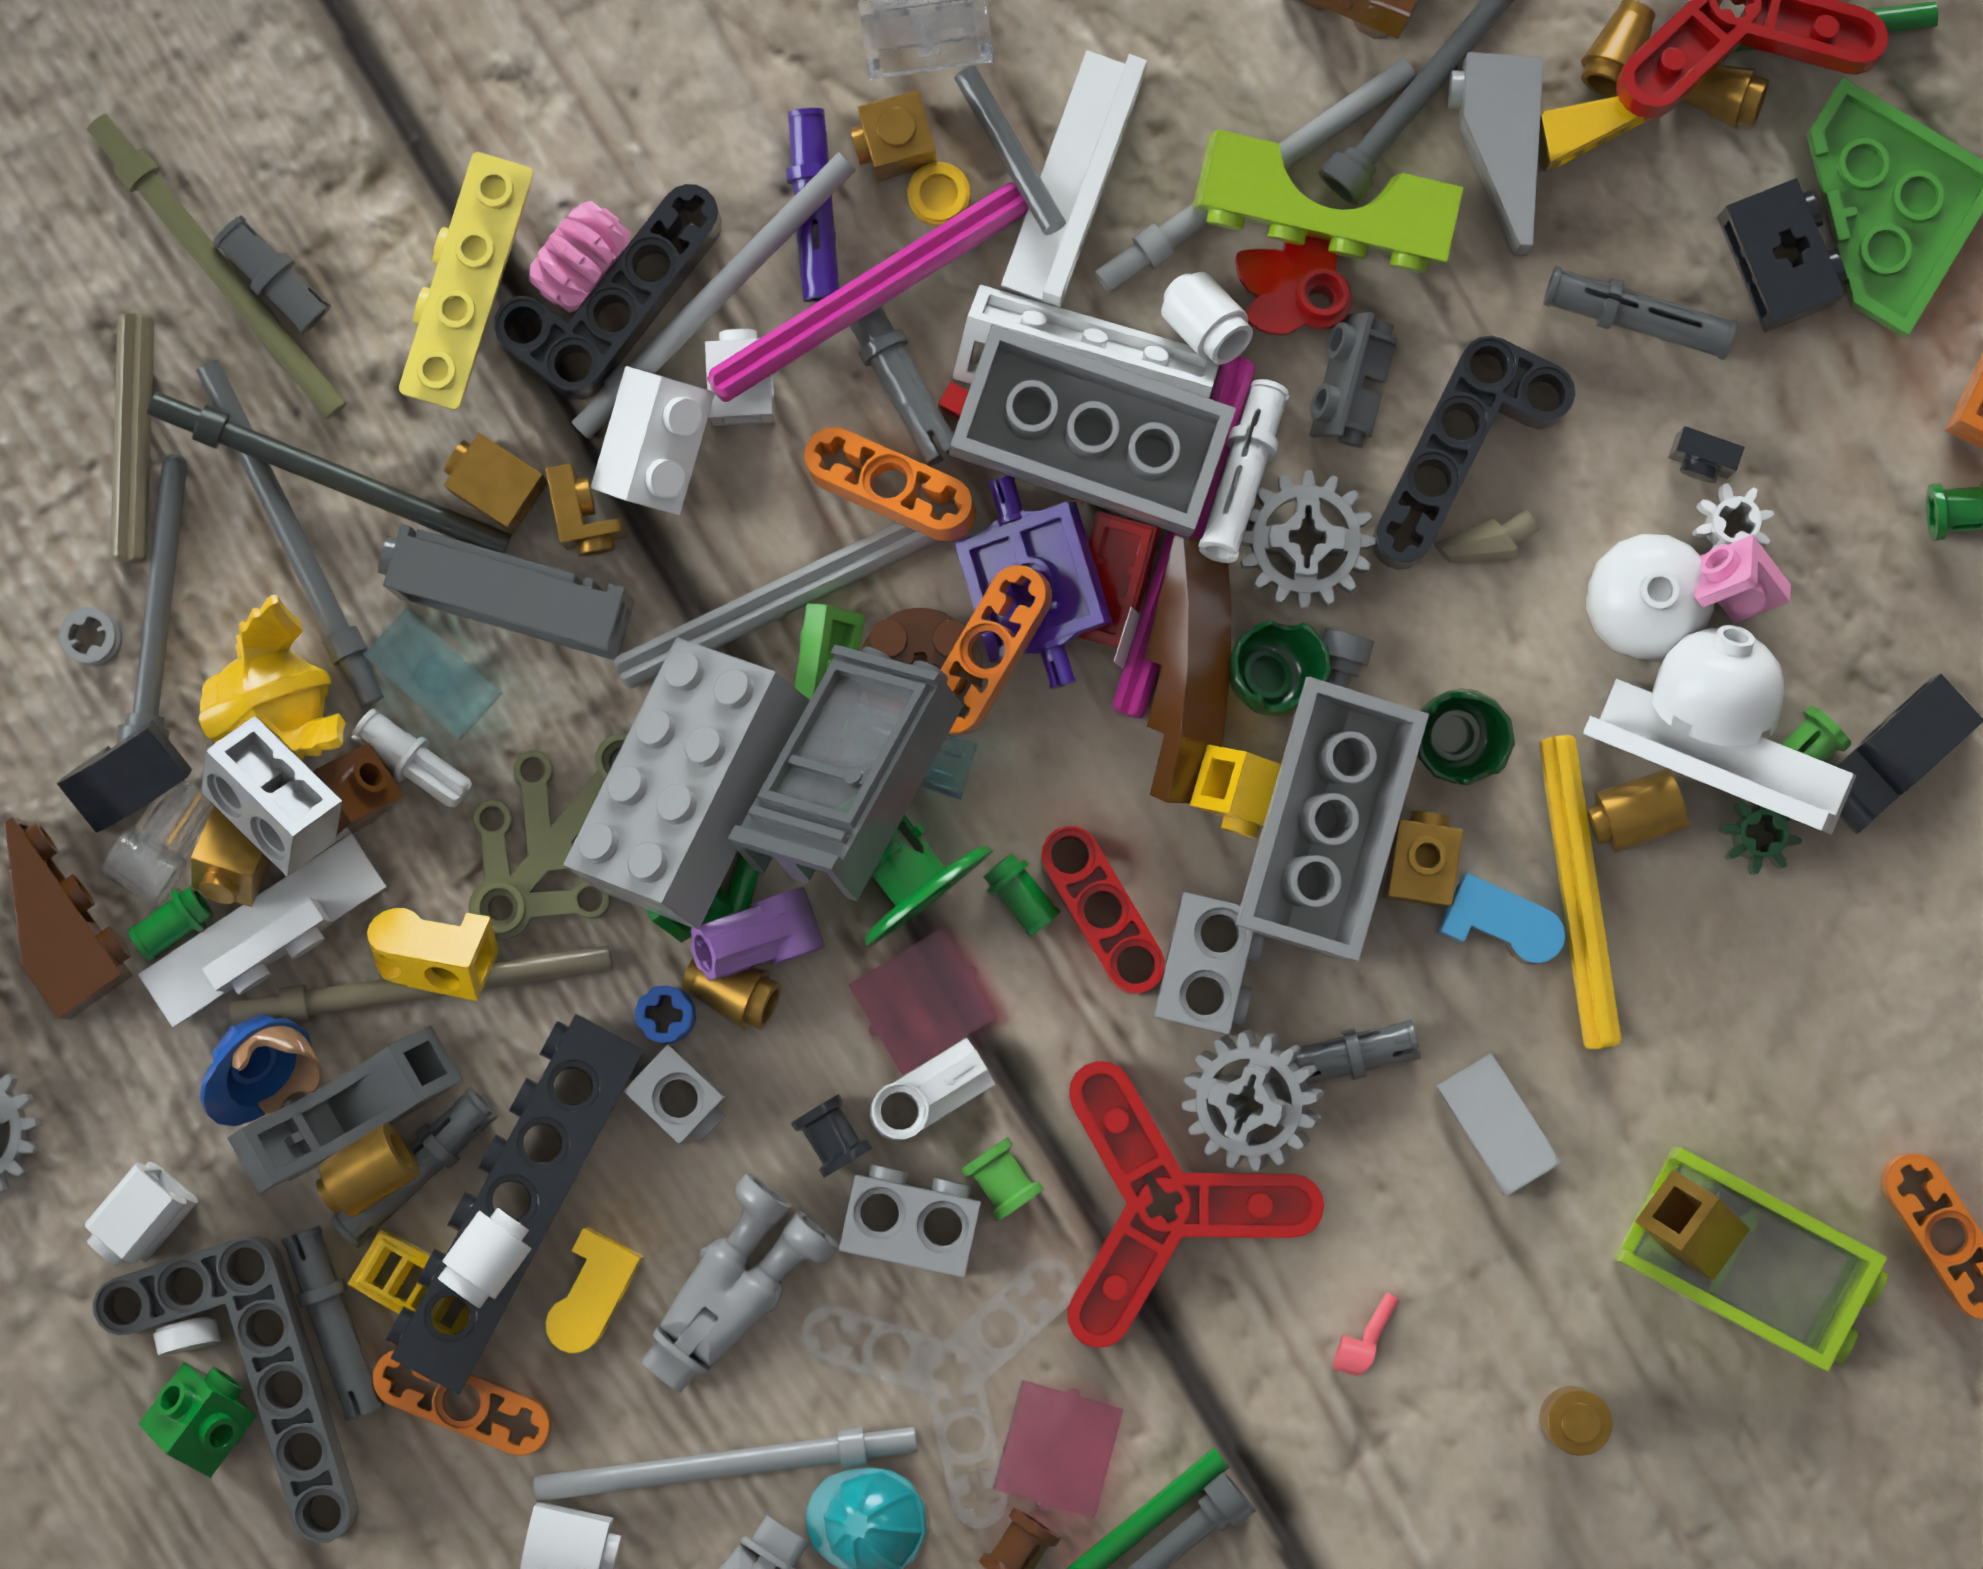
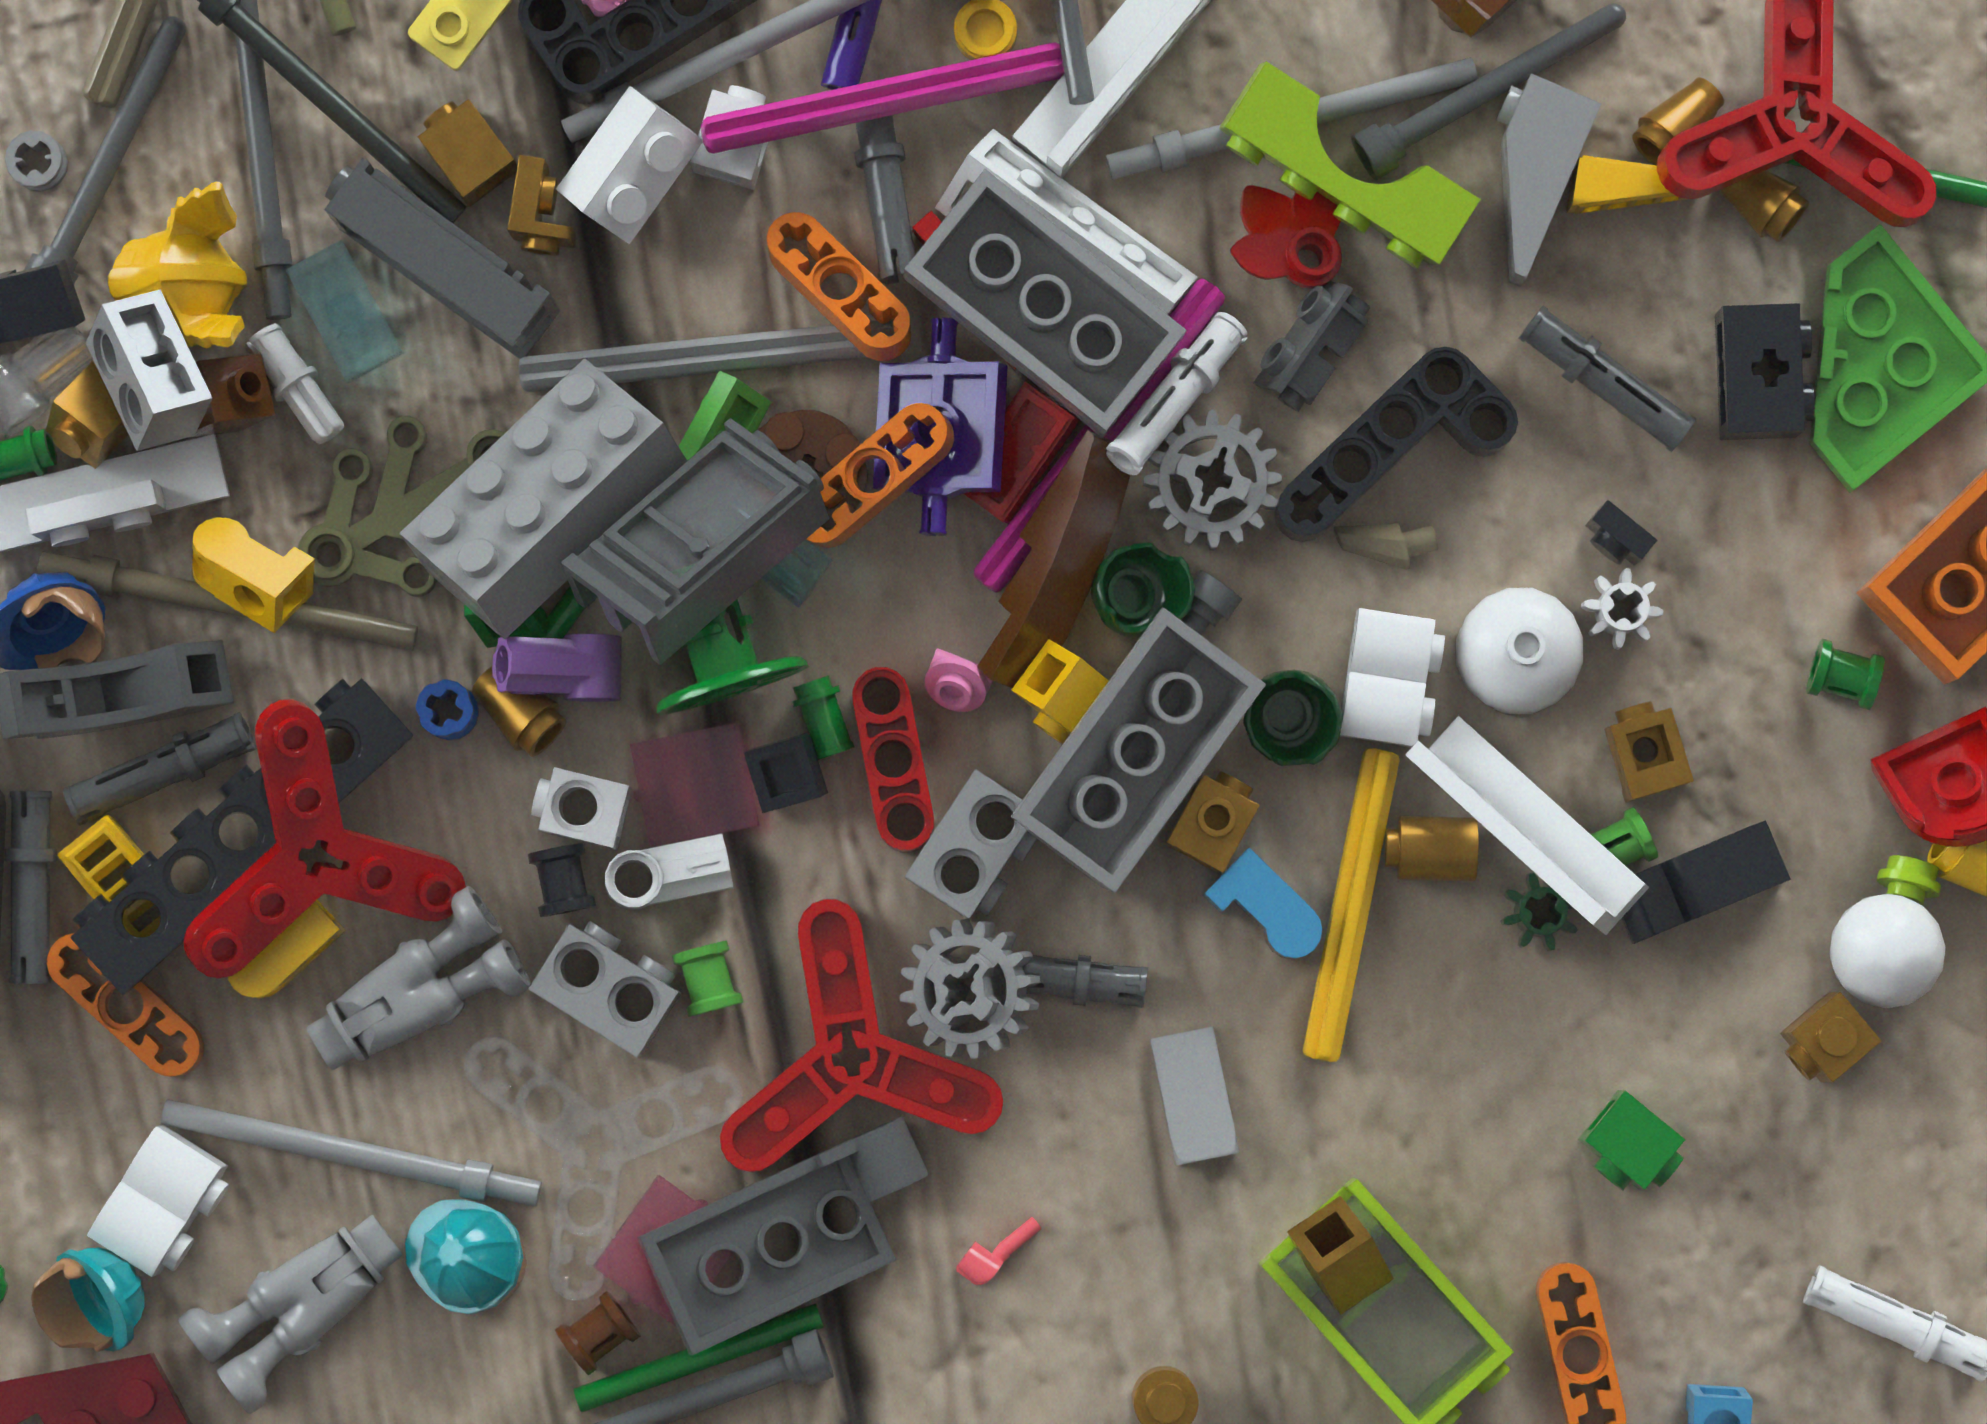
camera: 15 degrees right, 0 degrees up
pearl gold brick [316,1122,420,1218] -> none
white brick [438,1208,532,1309] -> none
light grey brick [624,1044,727,1144] -> none
white sticker [1114,607,1141,669] -> none
white brick [1161,272,1253,365] -> none
white cylinder [1652,625,1784,746] -> none
bright pink bracket [1694,535,1791,624] -> none
none -> red piece [183,699,466,979]
none -> white brick [531,767,633,850]
none -> dark grey hinge [637,1116,929,1355]
none -> black plate [744,732,828,813]
none -> bright pink plate [925,648,993,712]
none -> white brick [1340,608,1445,748]
none -> green brick [1578,1090,1686,1191]
none -> pearl gold brick [1604,701,1694,803]

